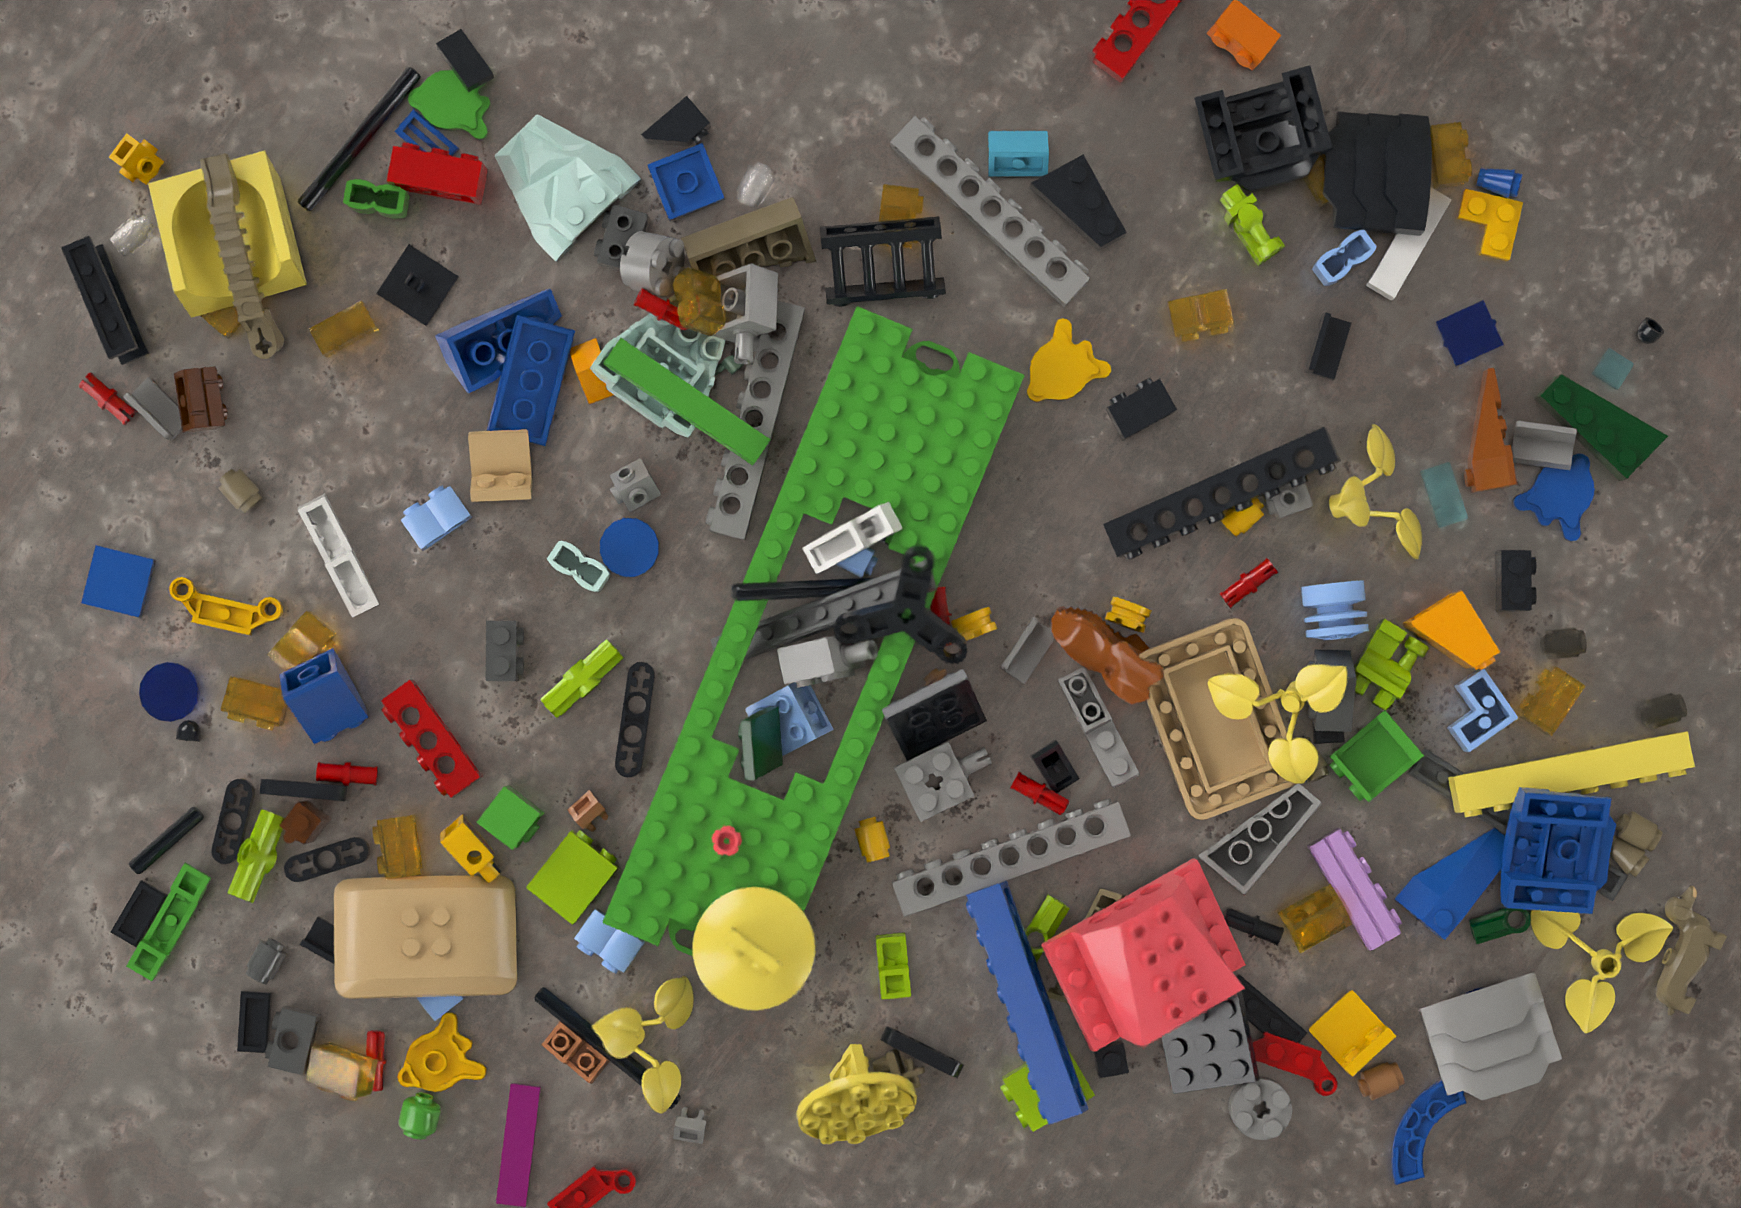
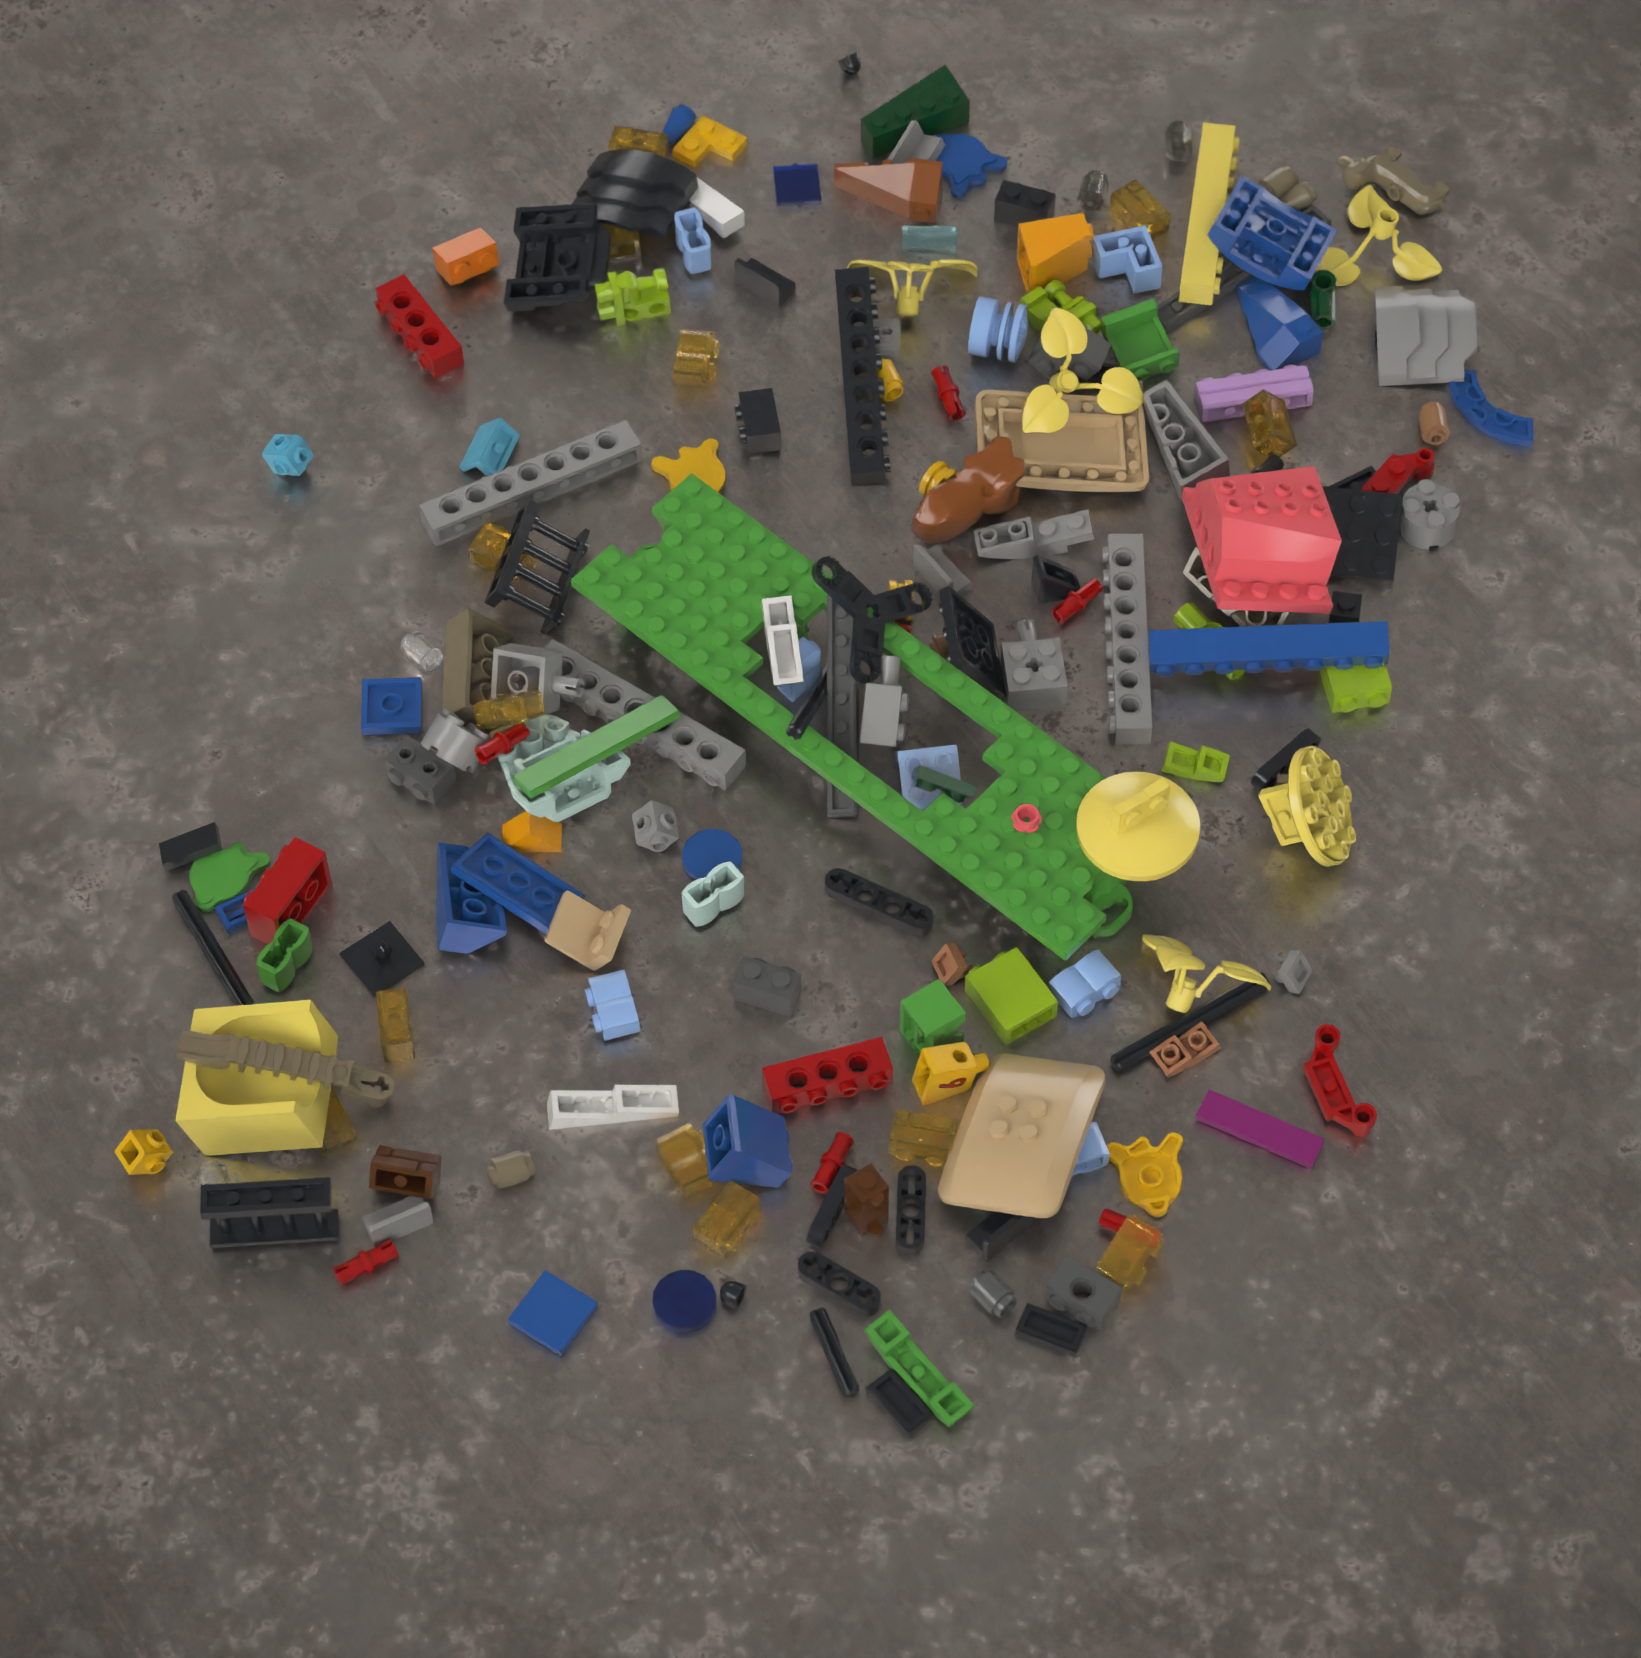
camera: 70 degrees left, 30 degrees down
yellow plate [169,577,283,636] -> none
lime piece [227,809,285,903] -> none
bright green head [399,1092,441,1140] -> none
light aqua wedge [494,114,642,262] -> none
lime piece [540,639,624,718] -> none
black slope [641,96,711,146] -> none
sand green hand [714,355,744,376] -> none
yellow brick [854,817,891,863] -> none
black wedge [1029,154,1127,251] -> none
yellow bracket [1308,990,1396,1077] -> none
clear light blue tile [1592,348,1634,390] -> none

